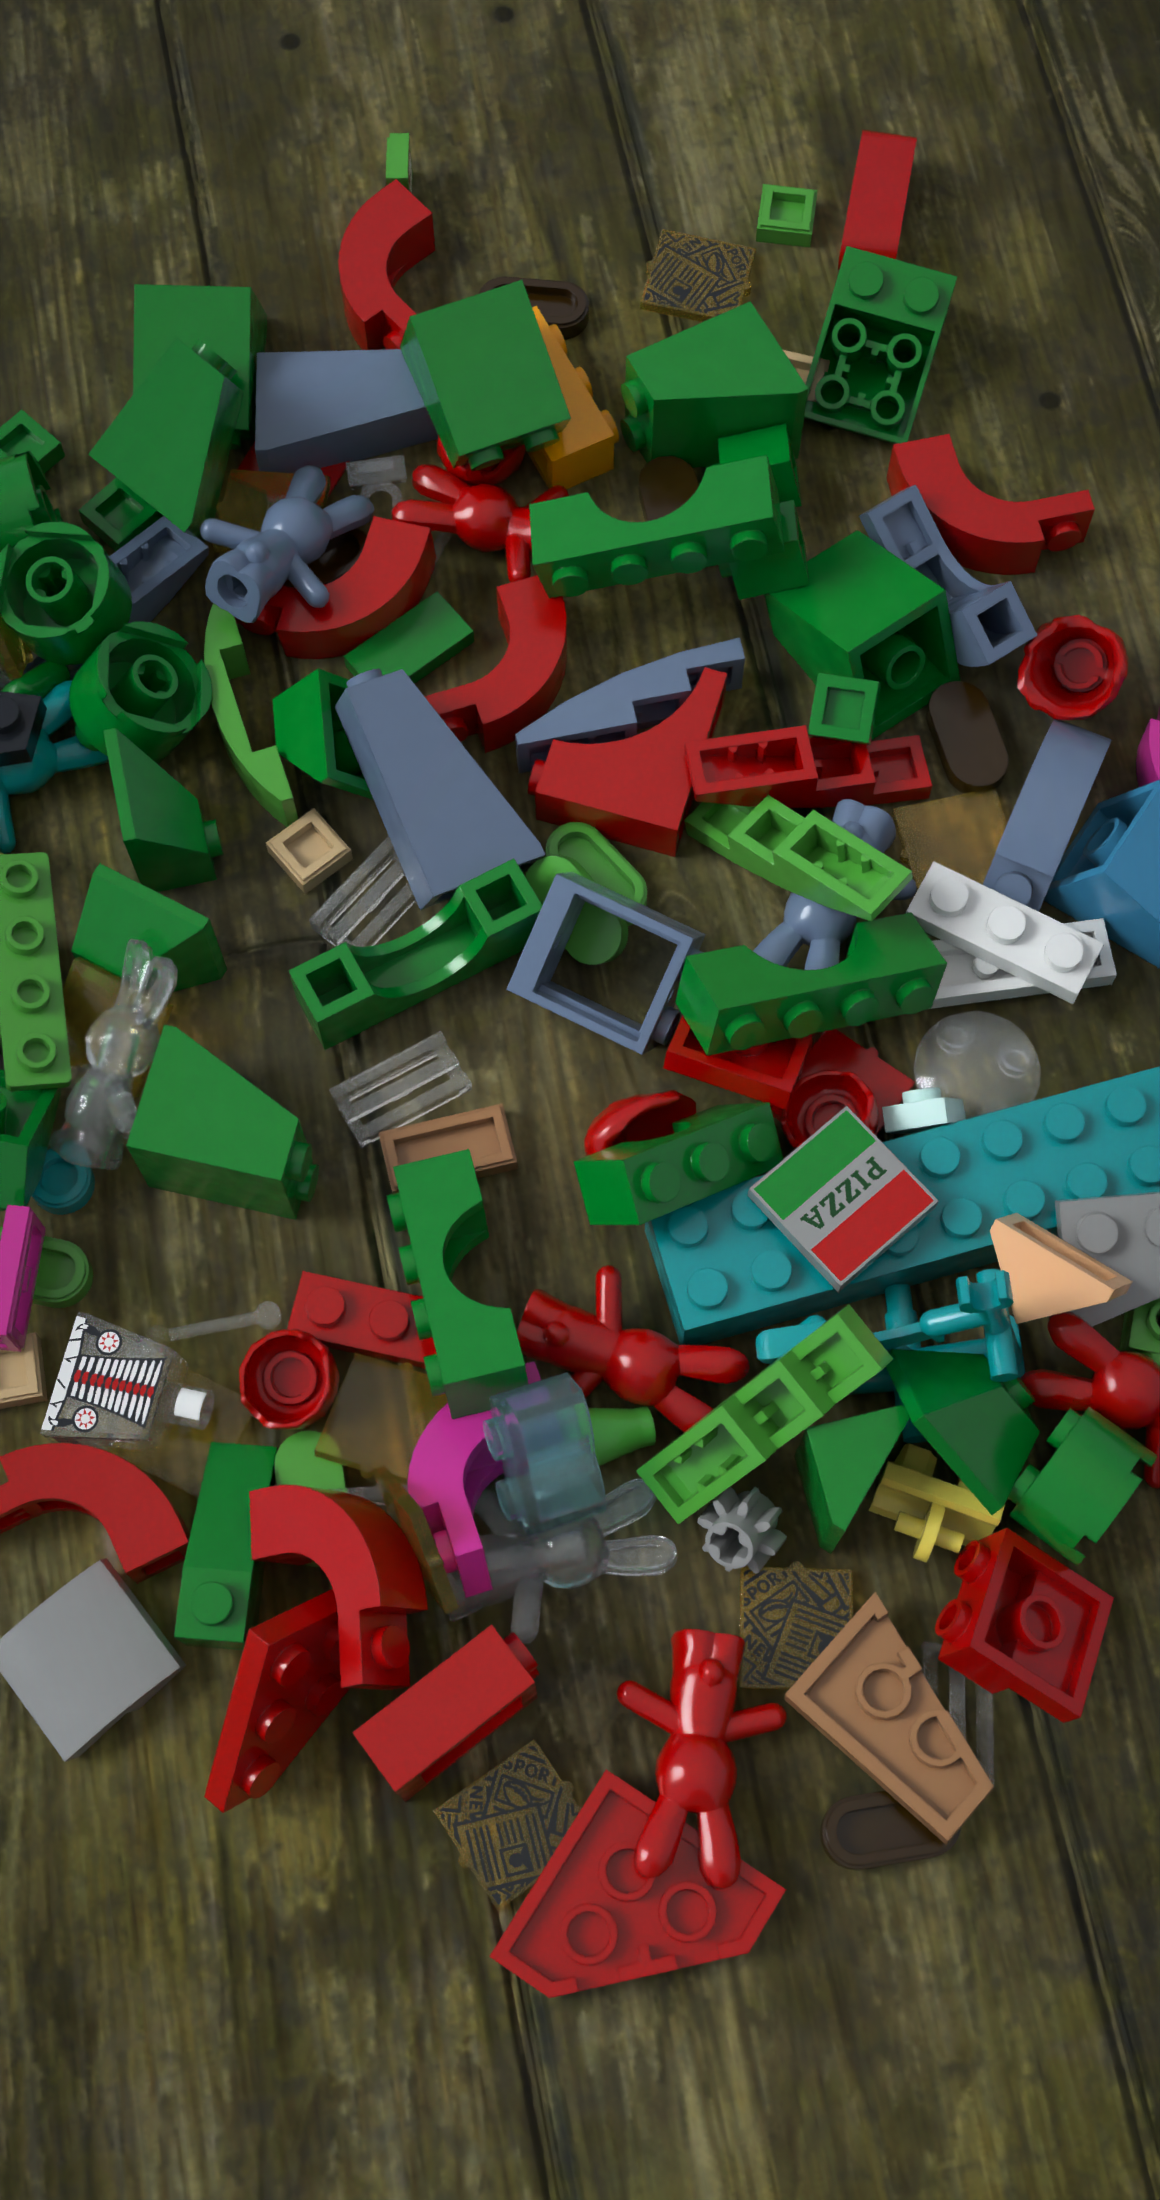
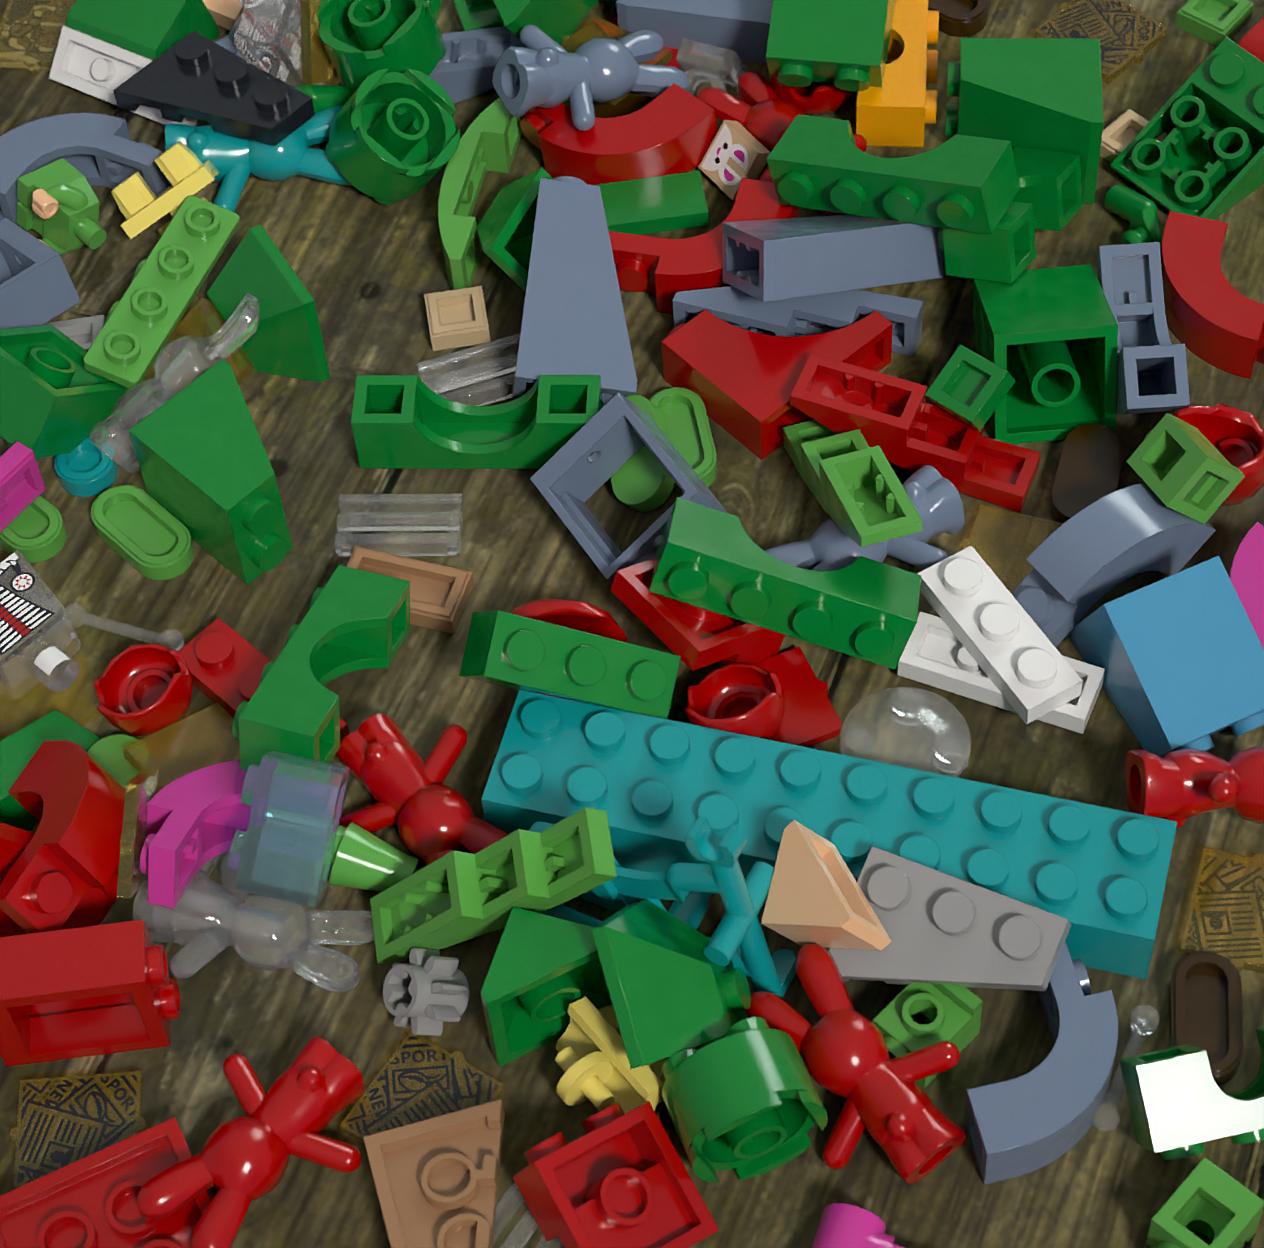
camera: 35 degrees right, 15 degrees down
green slope [103,728,224,892] -> none
tile [747,1106,939,1293] -> none
light aqua plate [882,1087,966,1134] -> none
none -> bright green tile [91,485,195,581]
none -> tile [698,120,771,200]
none -> sand blue slope [722,215,945,302]
none -> green arm [1105,184,1162,246]
none -> bright green brick [1126,413,1245,524]

